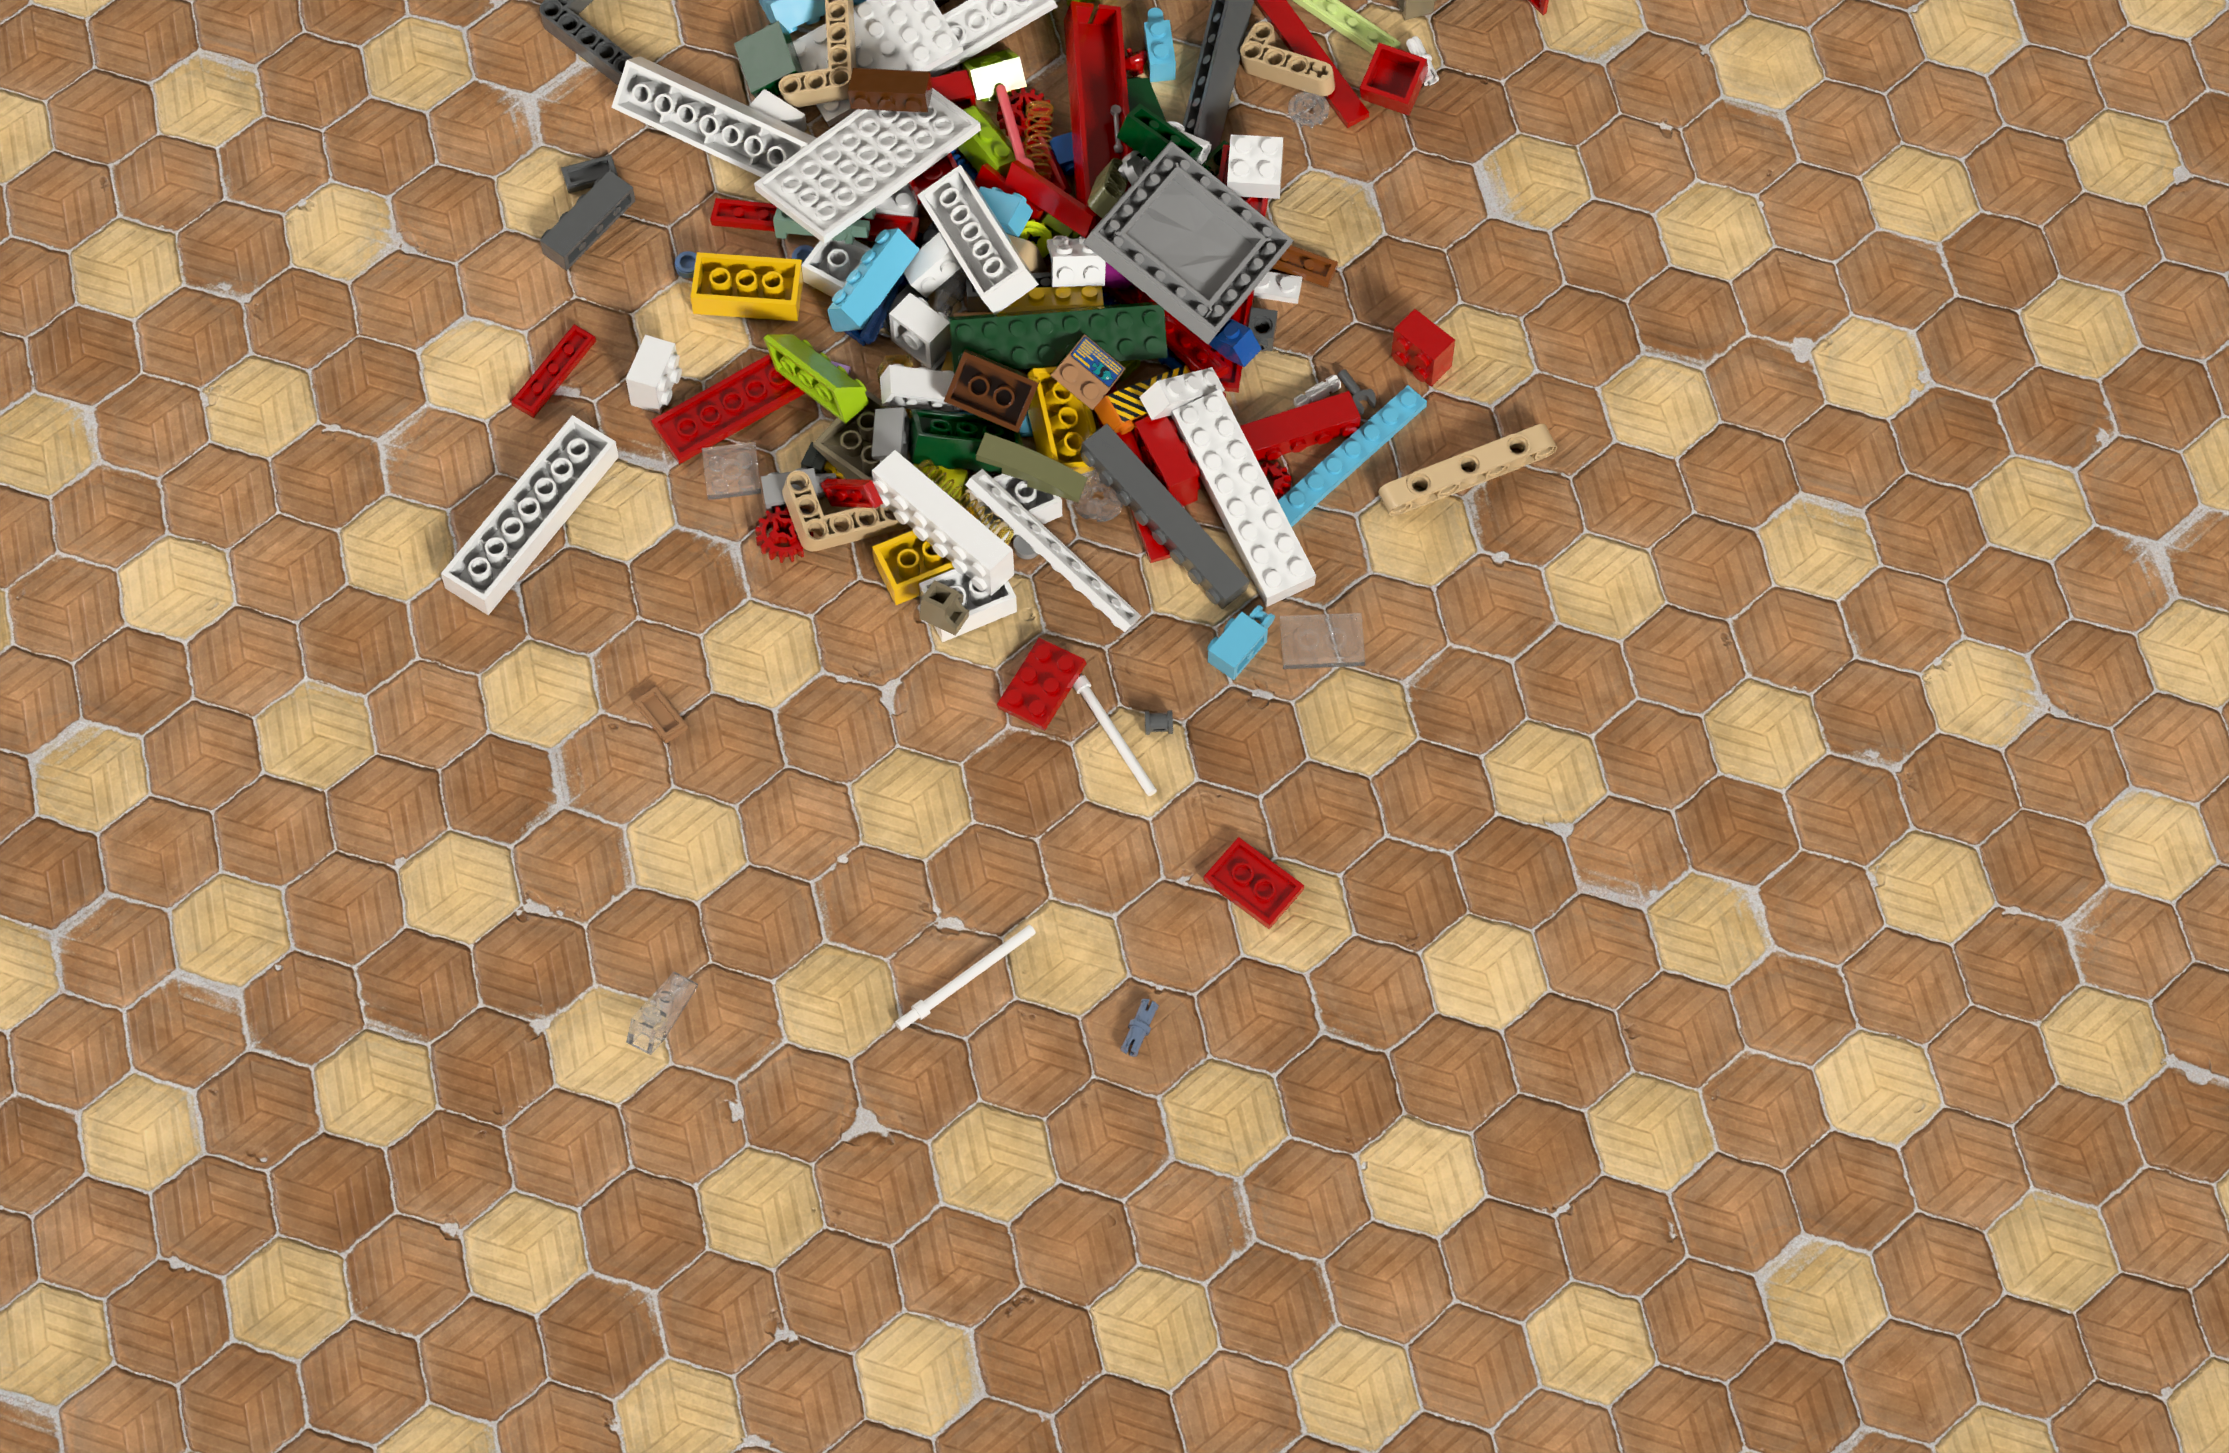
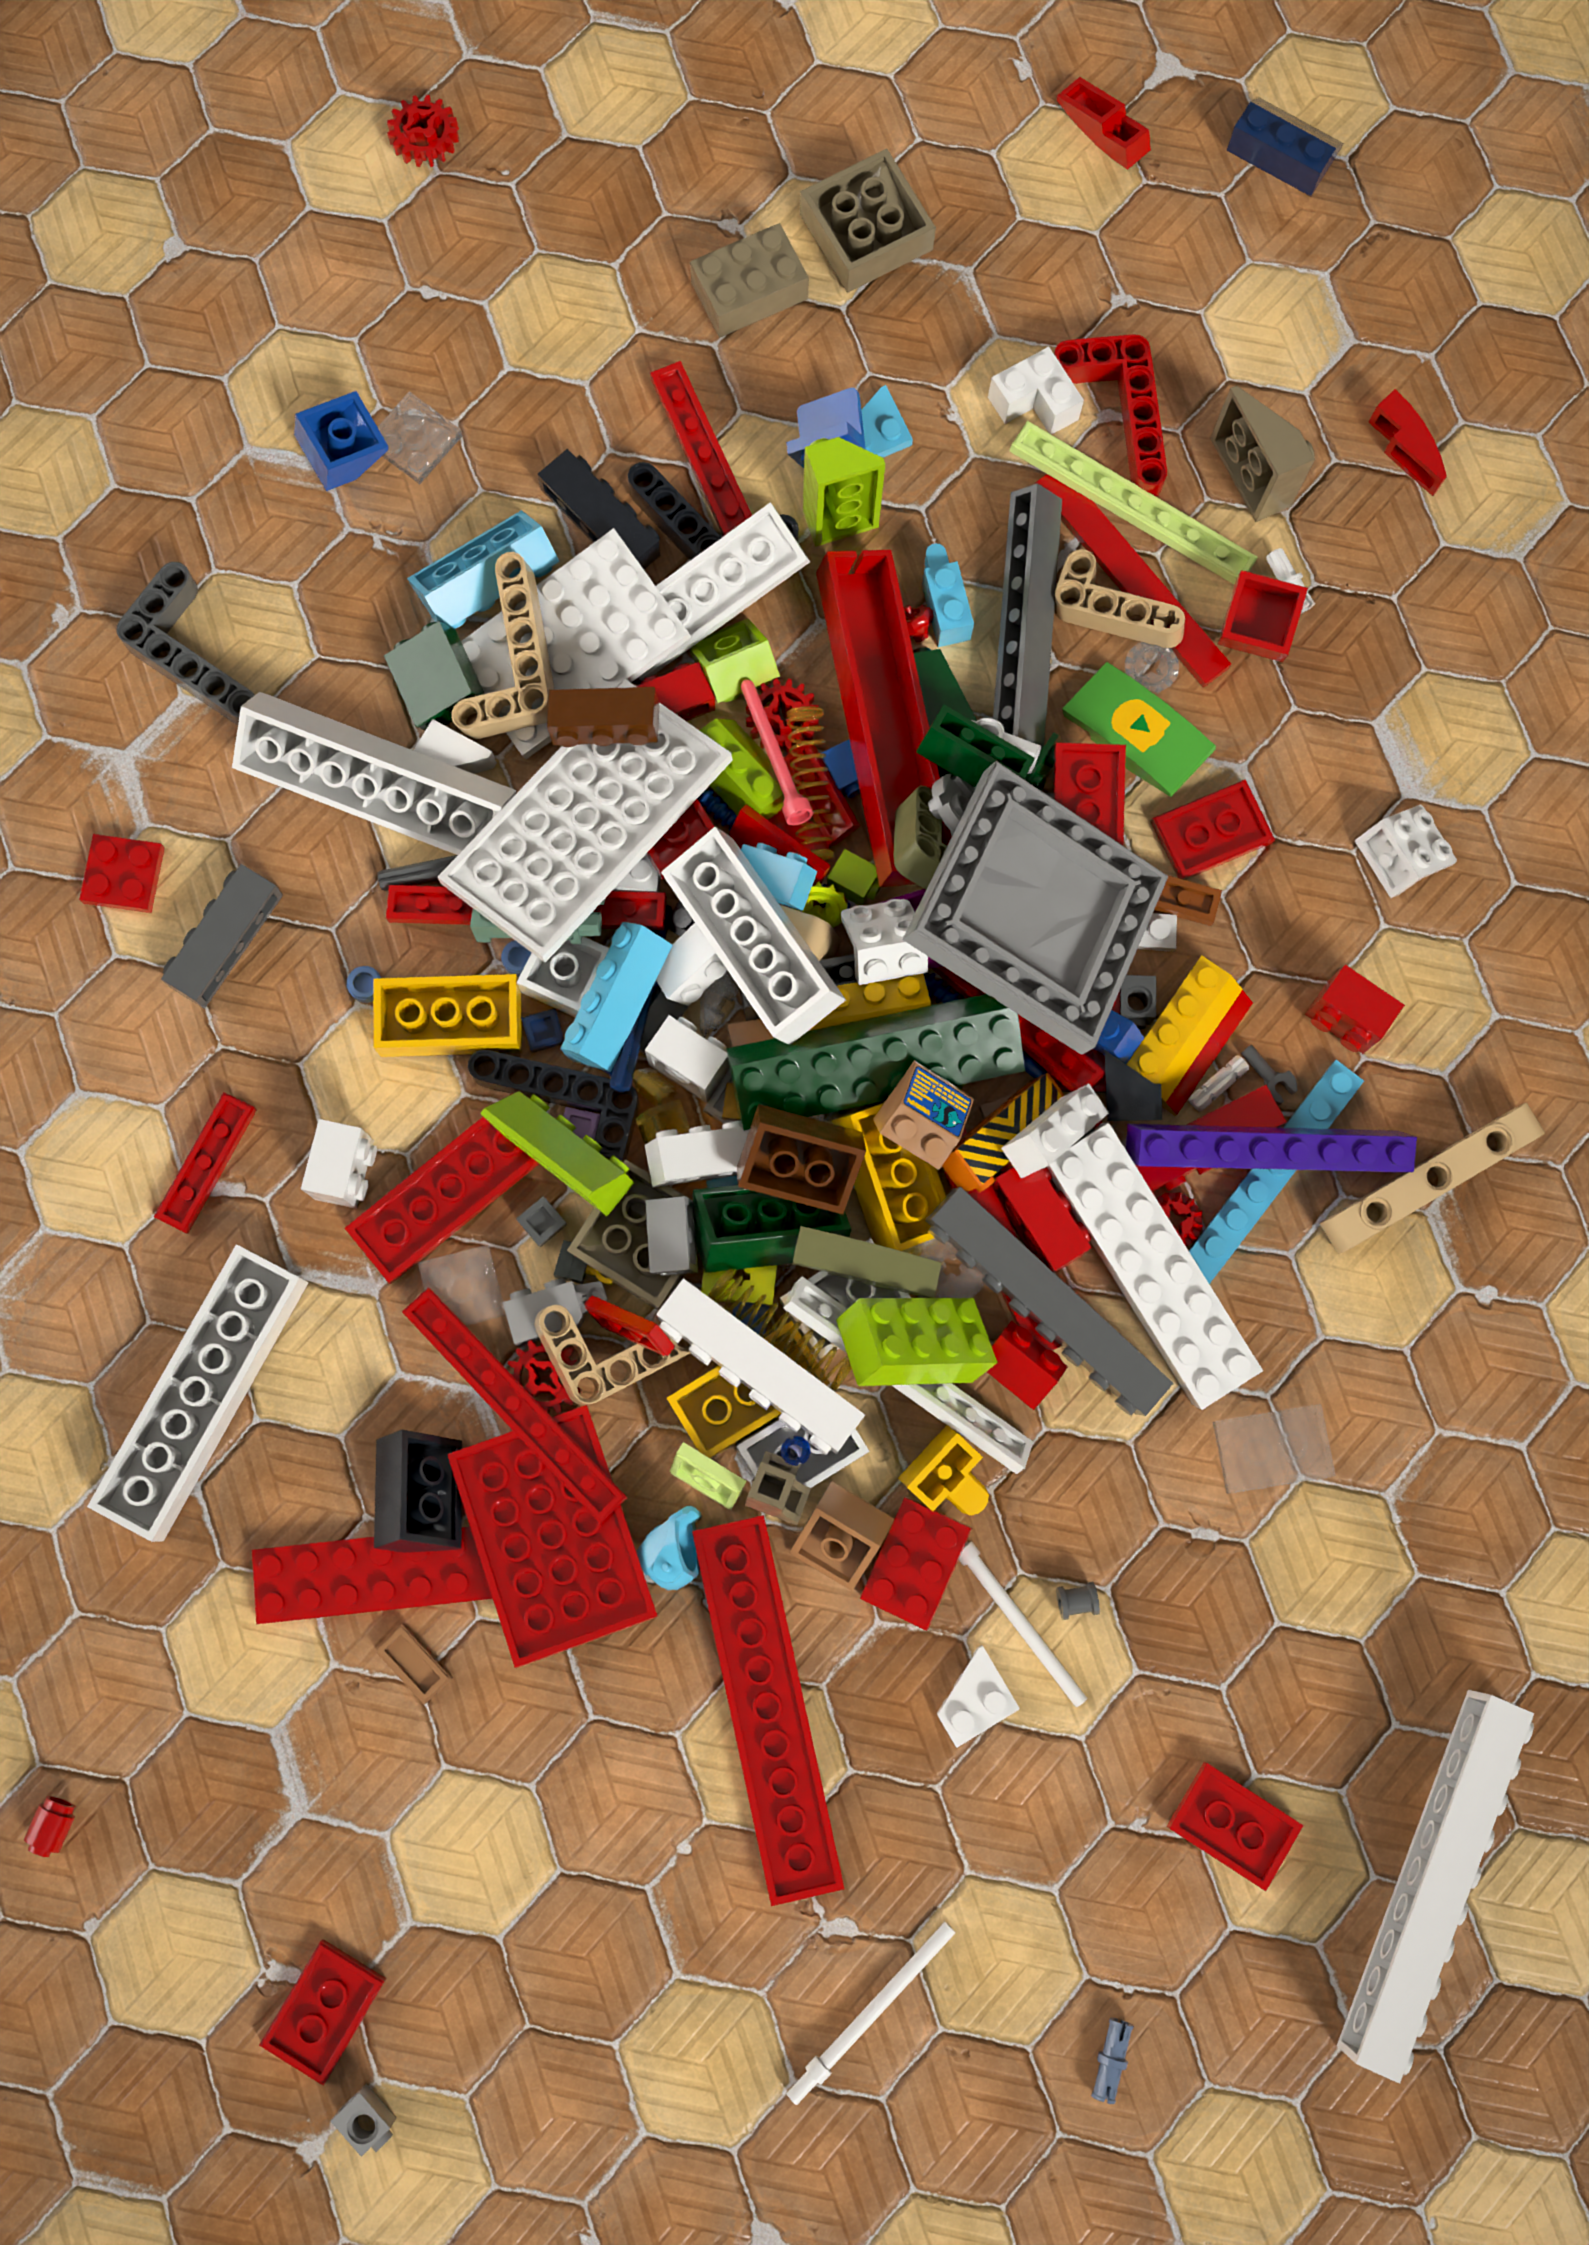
camera: 10 degrees left, 15 degrees up
dark grey tile [561,155,618,194] -> none
clear slope [626,972,698,1055] -> none
red tile [1005,160,1098,238] -> none
light grey hinge [1110,105,1124,154] -> none
medium azure brick [1207,605,1275,680] -> none
white brick [1227,134,1283,199] -> none
none -> red brick [24,1796,76,1857]
none -> red plate [79,834,165,913]
none -> red plate [252,1526,493,1625]
none -> red tile [259,1939,387,2086]
none -> light grey brick [331,2083,396,2157]
none -> black slope [374,1429,462,1553]
none -> dark grey axle [378,855,458,891]
none -> red tile [402,1287,627,1524]
none -> red plate [447,1405,658,1669]
none -> black beam [468,1050,640,1162]
none -> dark grey plate [516,1196,567,1247]
none -> dark blue tile [522,1008,565,1053]
none -> clear yellow slope [633,1068,678,1110]
none -> medium azure helmet [636,1506,702,1590]
none -> yellowish green tile [670,1442,747,1509]
none -> red plate [692,1515,845,1907]
none -> clear blue pin [781,1436,811,1466]
none -> medium nougat slope [789,1481,894,1591]
none -> lime brick [836,1298,997,1386]
none -> yellow brick [898,1425,989,1516]
none -> white wing [937,1645,1020,1748]
none -> red brick [986,1321,1068,1410]
none -> bright green slope [1062,662,1216,797]
none -> black slope [1105,1050,1163,1121]
none -> yellow slope [1126,955,1253,1116]
none -> dark purple brick [1126,1124,1417,1172]
none -> red tile [1151,779,1275,880]
none -> white brick [1337,1690,1534,2084]
none -> white bracket [1355,805,1457,898]

